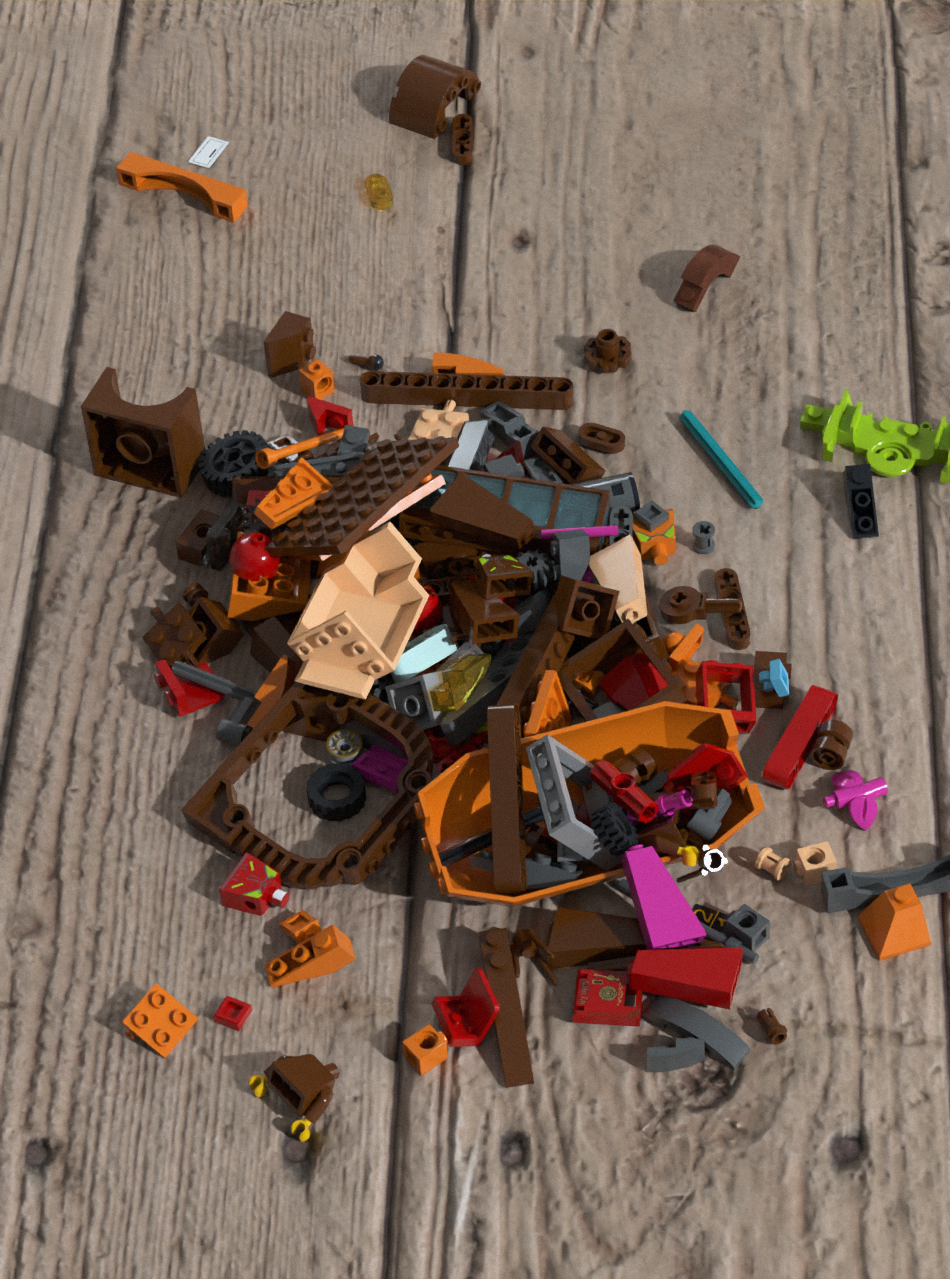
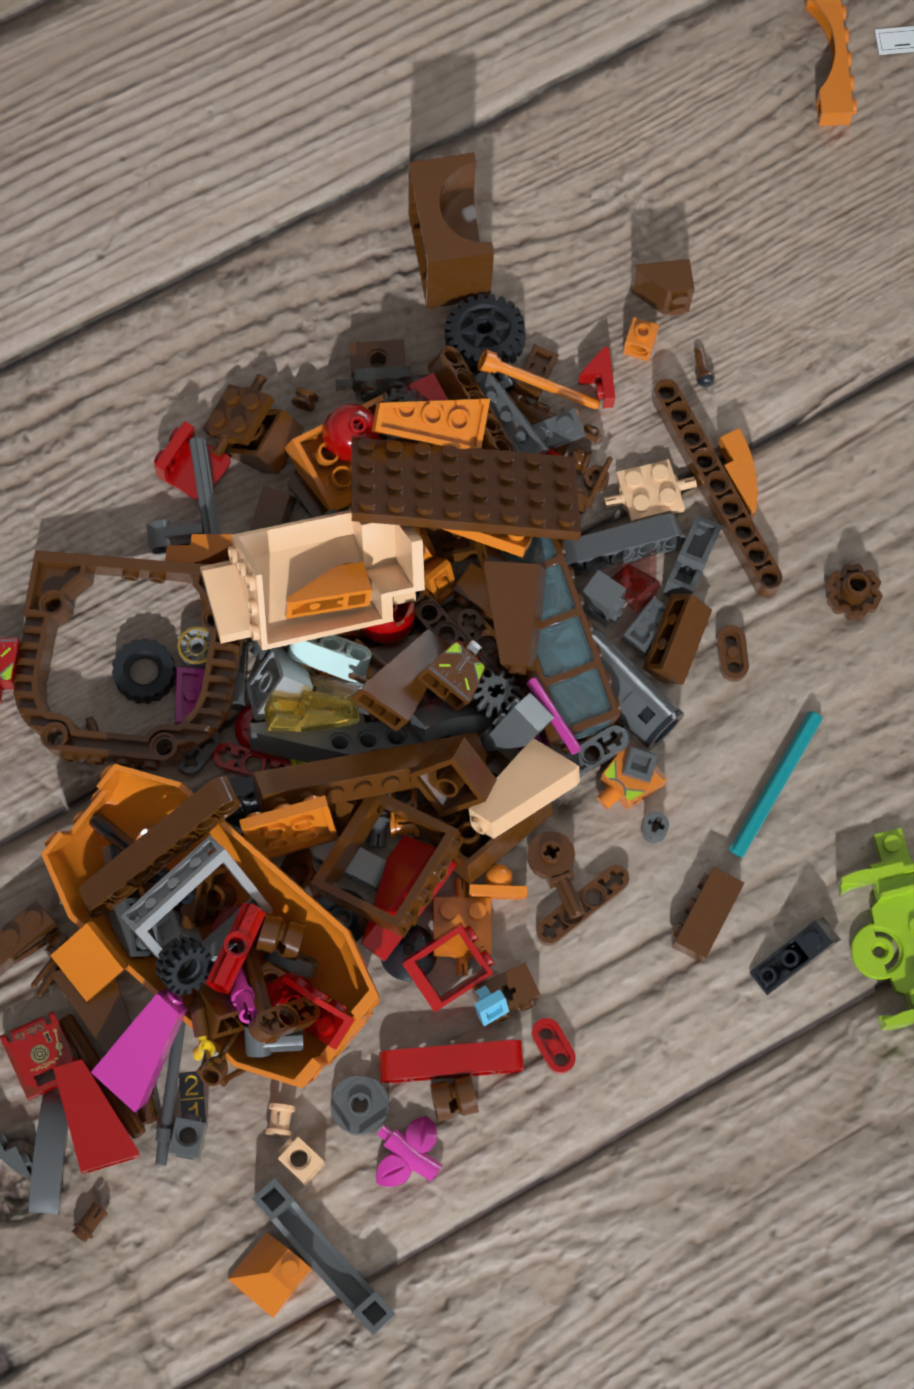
camera: 50 degrees right, 25 degrees up
none -> orange tile [50,920,128,1002]
none -> orange slope [285,562,372,619]
none -> dark grey plate [331,1076,389,1136]
none -> red plate [531,1018,576,1074]
none -> reddish brown brick [671,867,745,963]

